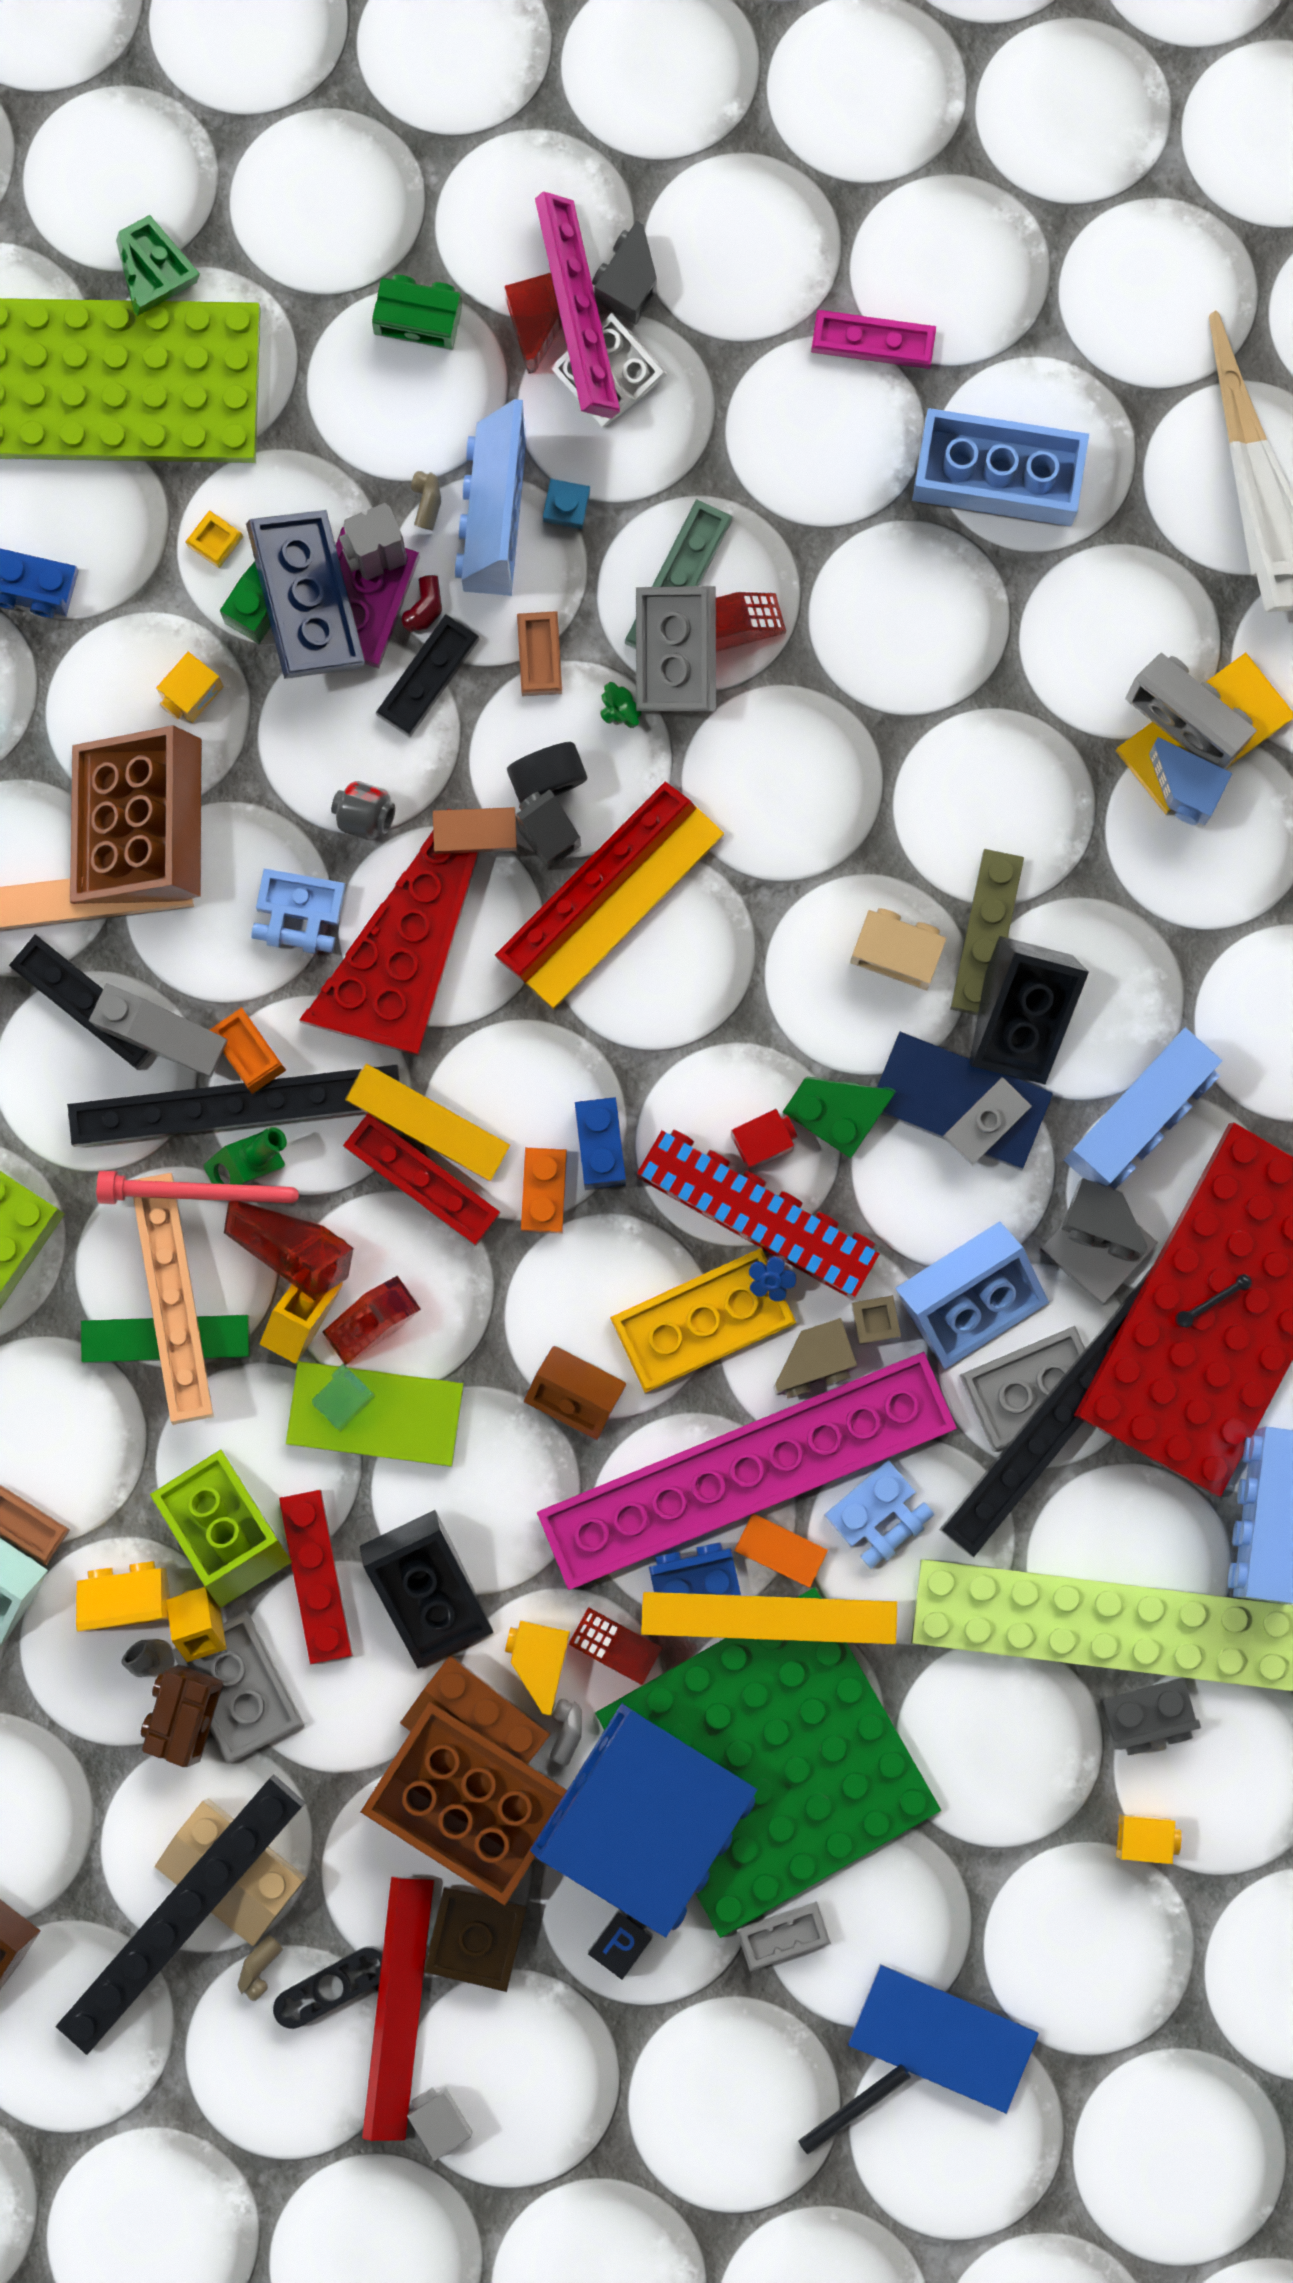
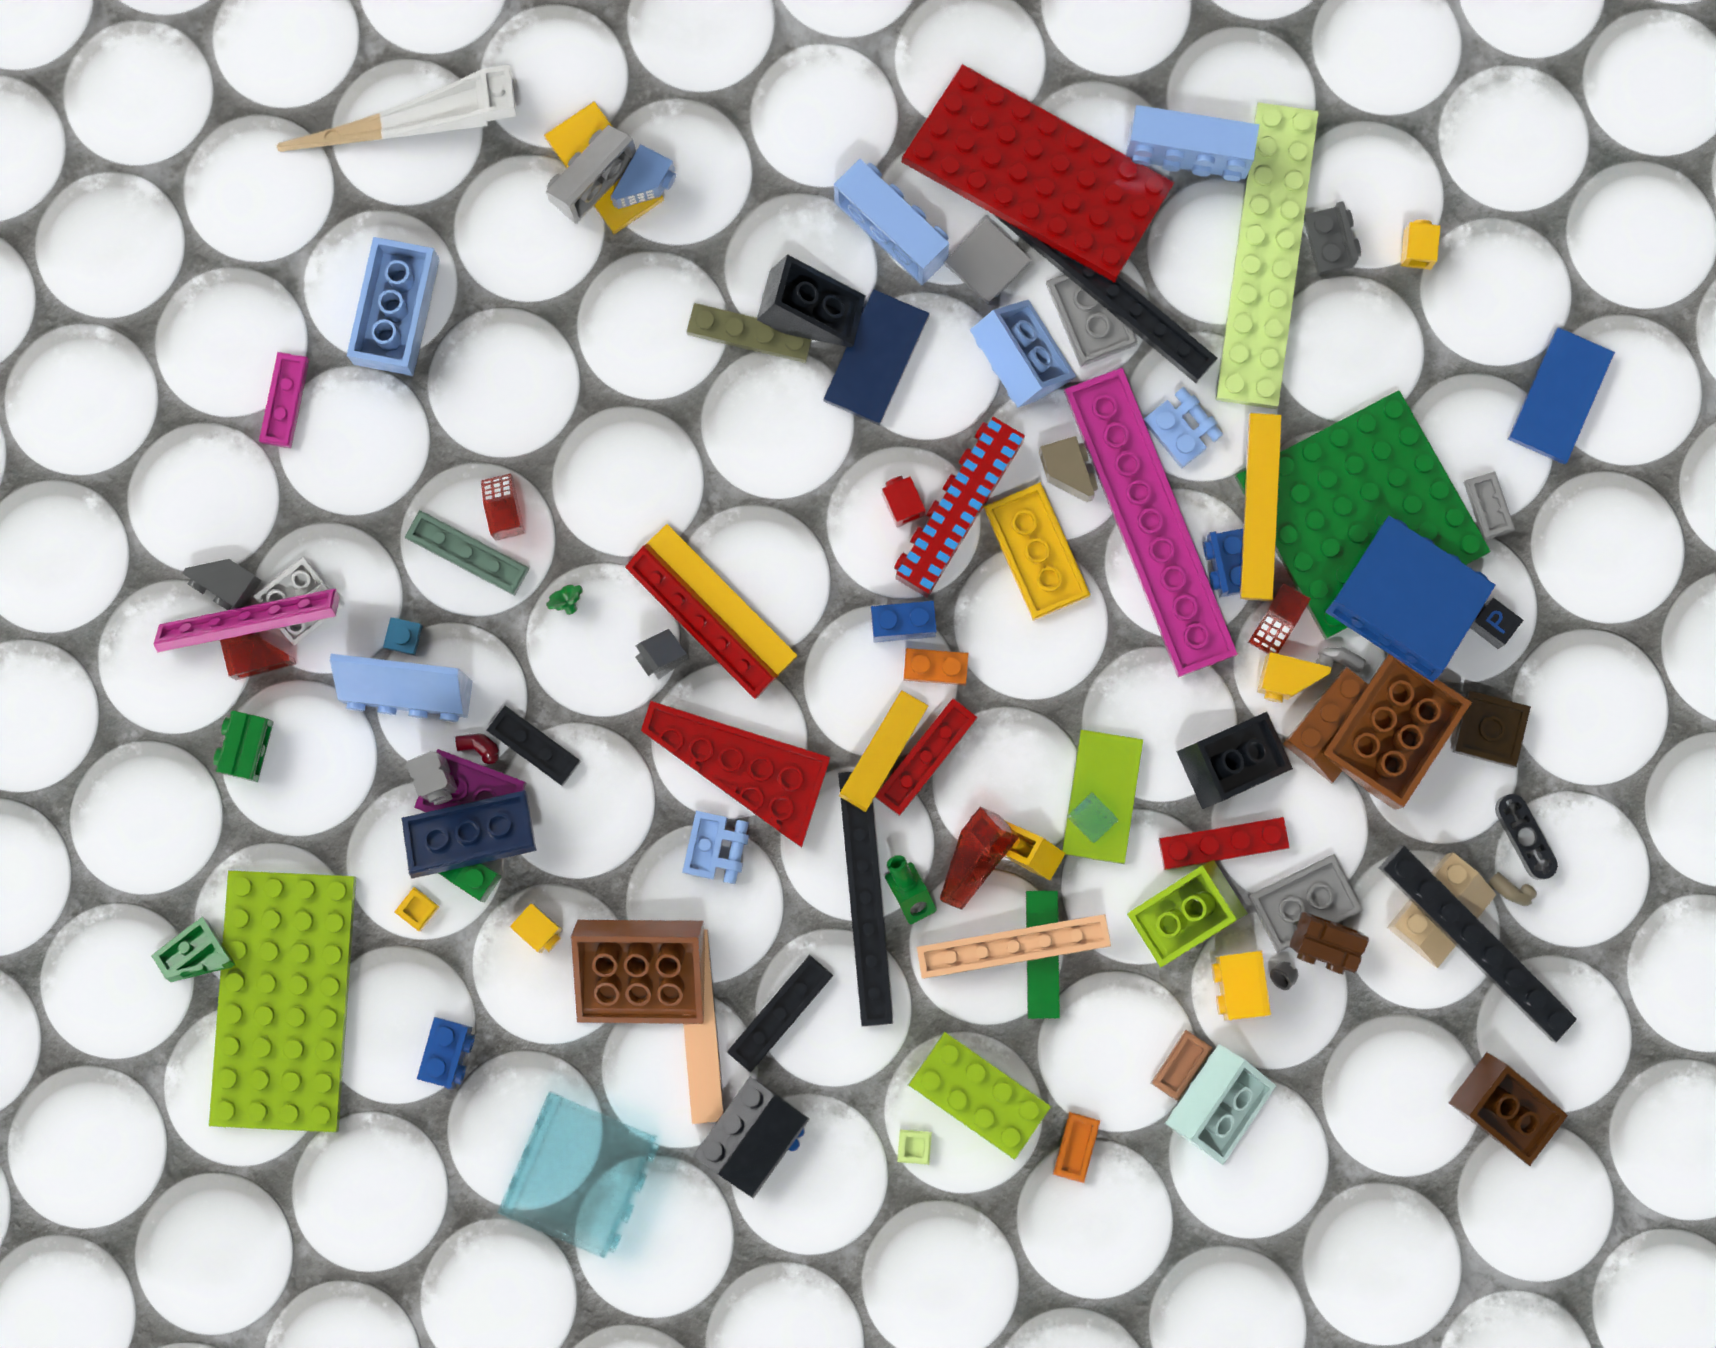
camera: 85 degrees left, 0 degrees up
light grey slope [89,983,228,1078] -> none
coral piece [96,1170,299,1204] -> none
yellow brick [166,1587,227,1662] -> none
orange tile [209,1007,286,1094] -> none
clear red slope [322,1275,421,1366] -> none
dark grey head [331,781,396,840] -> none
red tile [362,1877,434,2141] -> none
light grey brick [407,2087,473,2161] -> none
dark tan arm [411,471,441,531] -> none
nougat tile [433,807,517,854] -> none
black tyre [507,741,588,804] -> none
nougat tile [517,611,562,696] -> none
dark orange panel [523,1346,626,1440] -> none
light grey tile [636,586,716,711] -> none
orange tile [734,1514,828,1588] -> none
blue plant [749,1257,797,1301] -> none
green wing [783,1076,896,1159] -> none
black bar [798,2064,911,2155] -> none
tan piece [850,908,946,991] -> none
dark tan tile [851,1295,901,1345] -> none
light grey plate [943,1077,1032,1166] -> none
dark grey slope [1061,1178,1148,1261] -> none
black hinge [1175,1274,1252,1328] -> none

